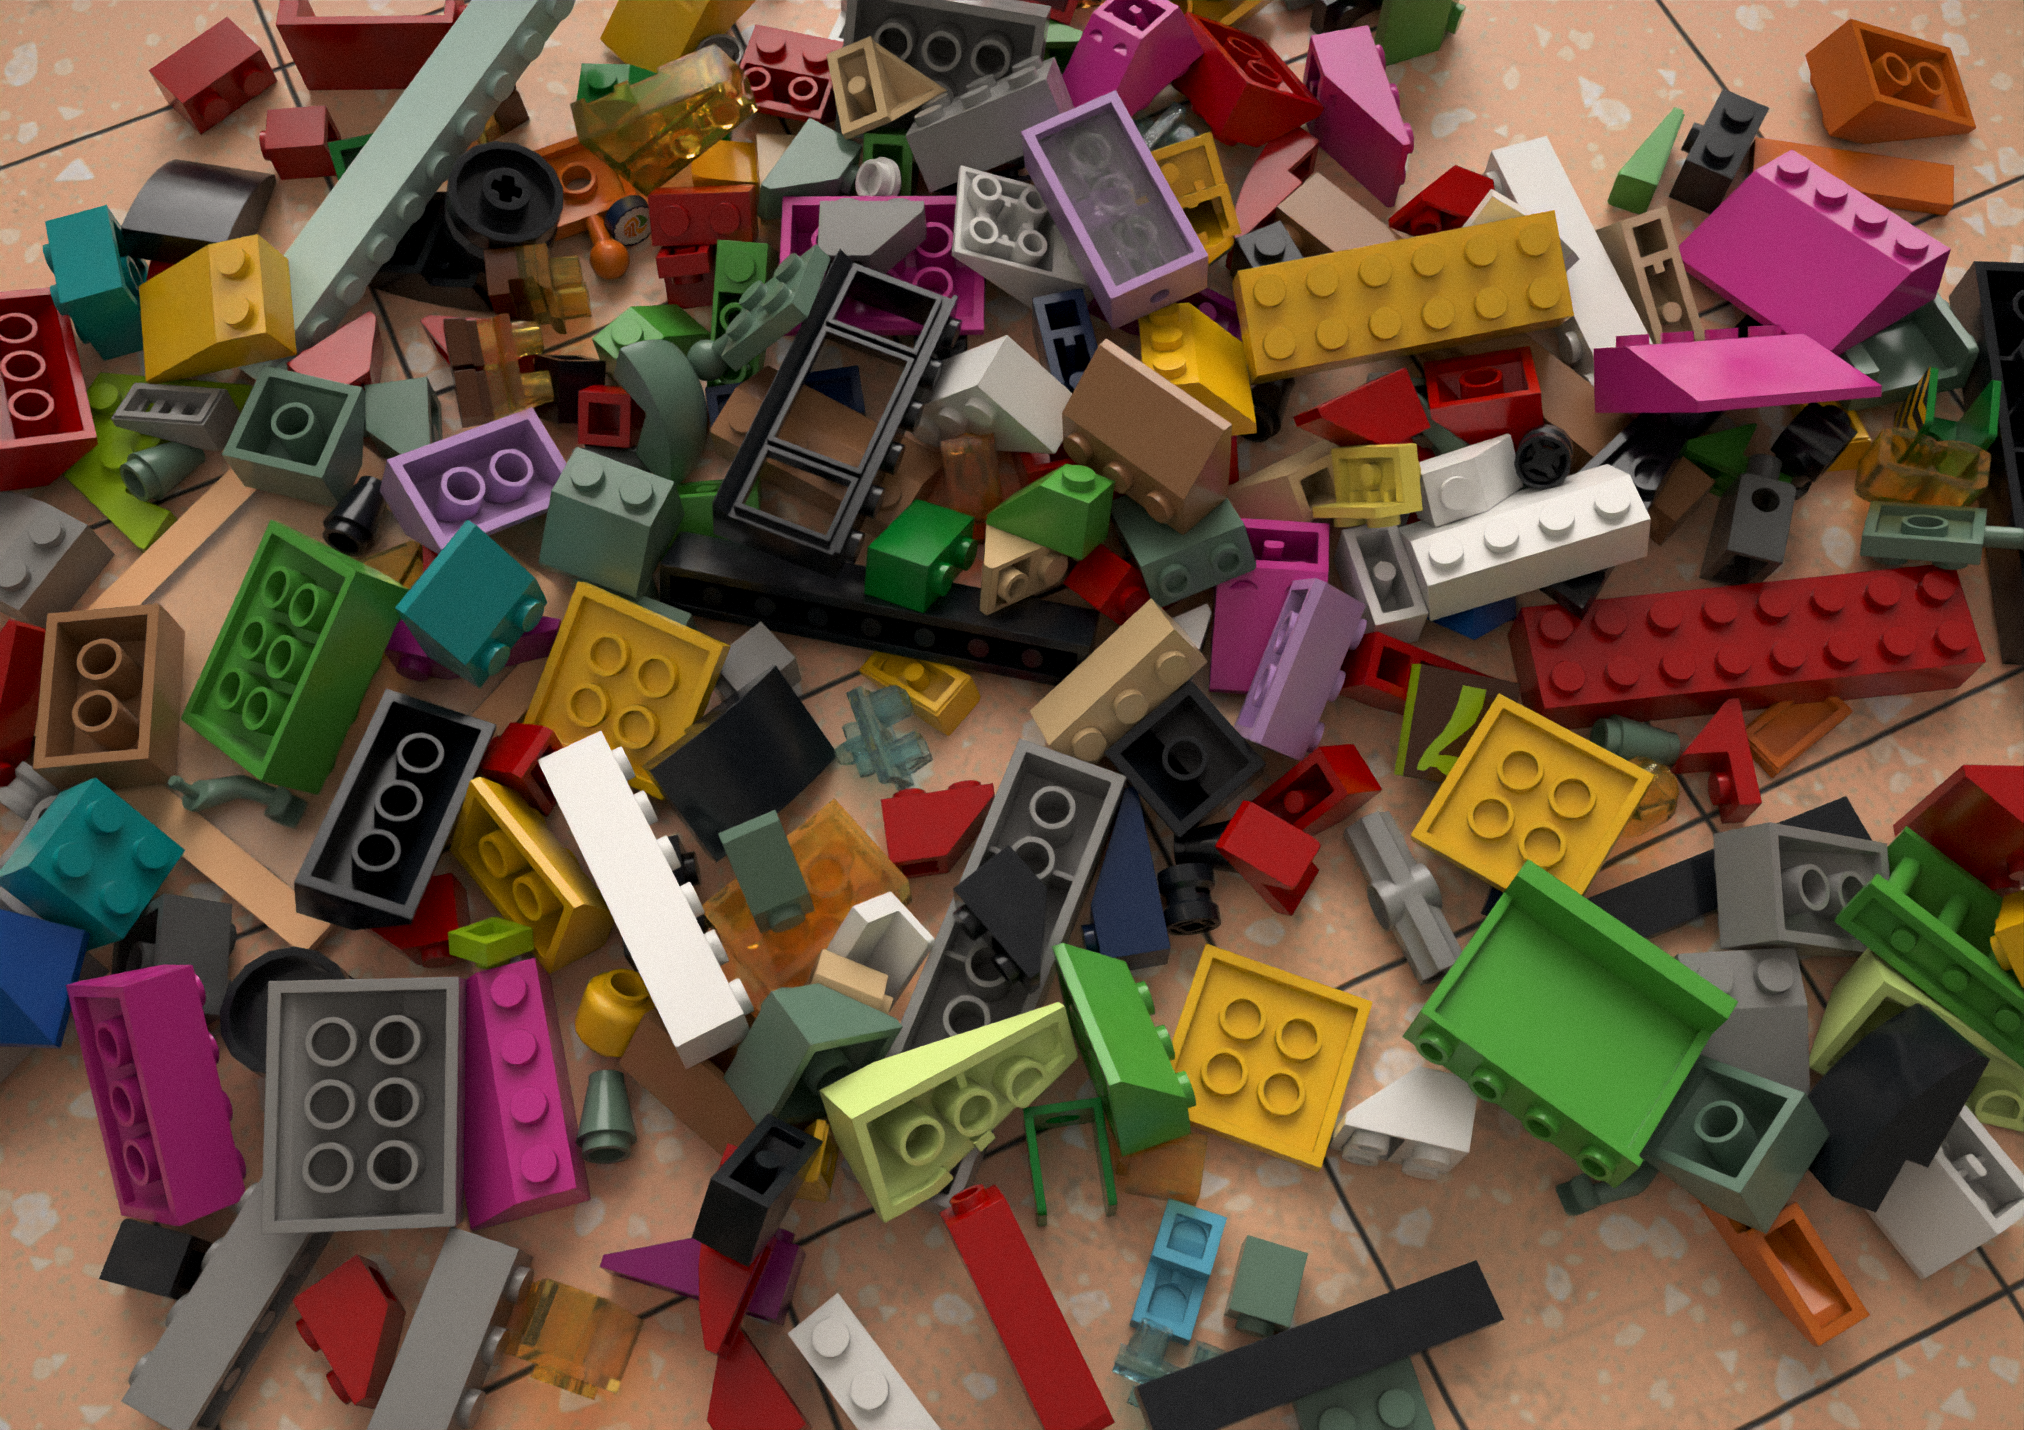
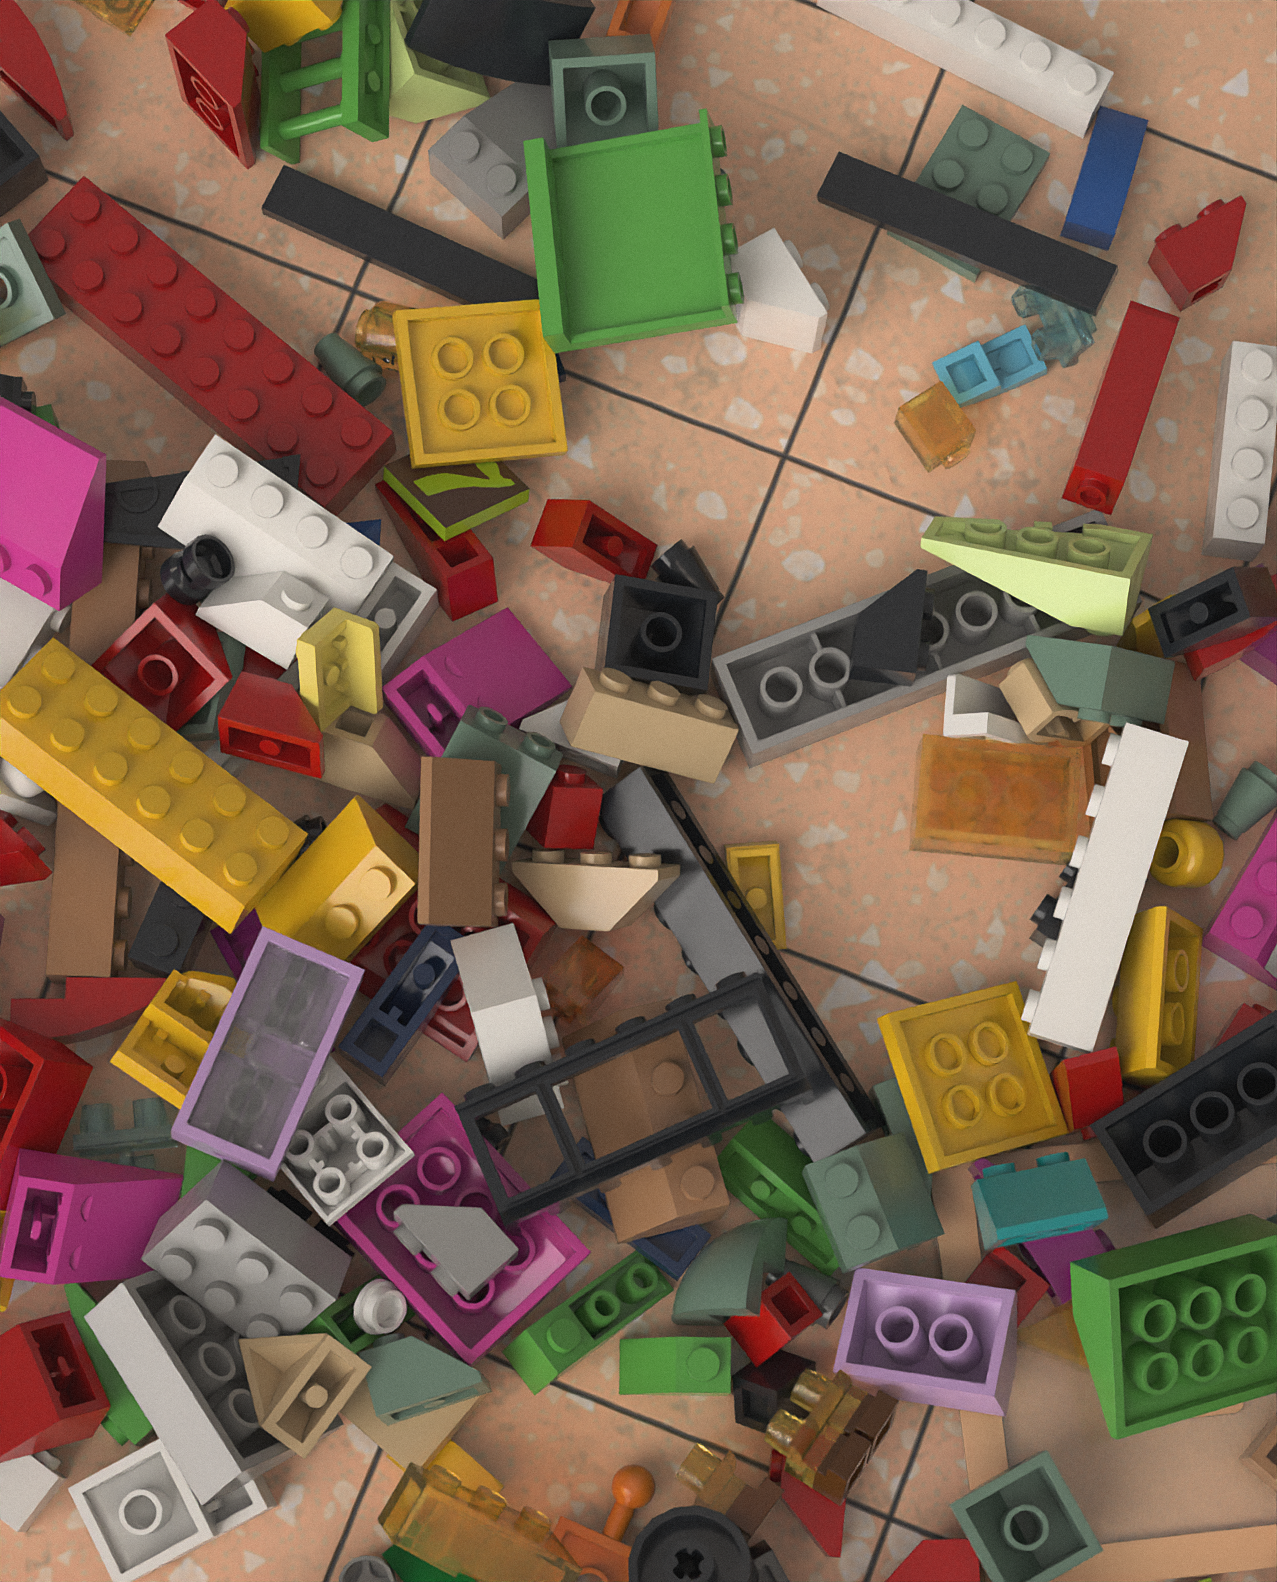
camera: 140 degrees left, 10 degrees up
black cone [323,476,386,557] -> none
sand green slope [363,377,443,459] -> none
lime plate [448,916,534,969] -> none
tile [604,195,651,246] -> none
black slope [642,665,838,863] -> none
red brick [648,184,759,246] -> none
red slope [655,244,716,309] -> none
sand green plate [687,244,831,381] -> none
light grey brick [714,621,802,702] -> none
sand green slope [718,810,815,934] -> none
red slope [726,24,843,125] -> none
clear light blue hips [834,685,933,791] -> none
green brick [864,498,978,613] -> none
red slope [881,780,995,881] -> none
bright green slope [986,463,1115,561] -> none
green piece [1023,1097,1118,1227] -> none
bright green slope [1052,943,1196,1157] -> none
dark blue slope [1081,787,1171,970] -> none
black wheel [1157,863,1221,936] -> none
yellow plate [1170,943,1373,1172] -> none
red slope [1214,800,1321,916] -> none
sand green brick [1224,1235,1308,1339] -> none
lavender slope [1234,578,1367,761] -> none
light grey piece [1343,811,1462,986] -> none
red slope [1668,698,1762,824] -> none
dark grey torso [1699,454,1796,586] -> none
light grey slope [1713,822,1890,957] -> none
orange tile [1745,697,1853,779] -> none

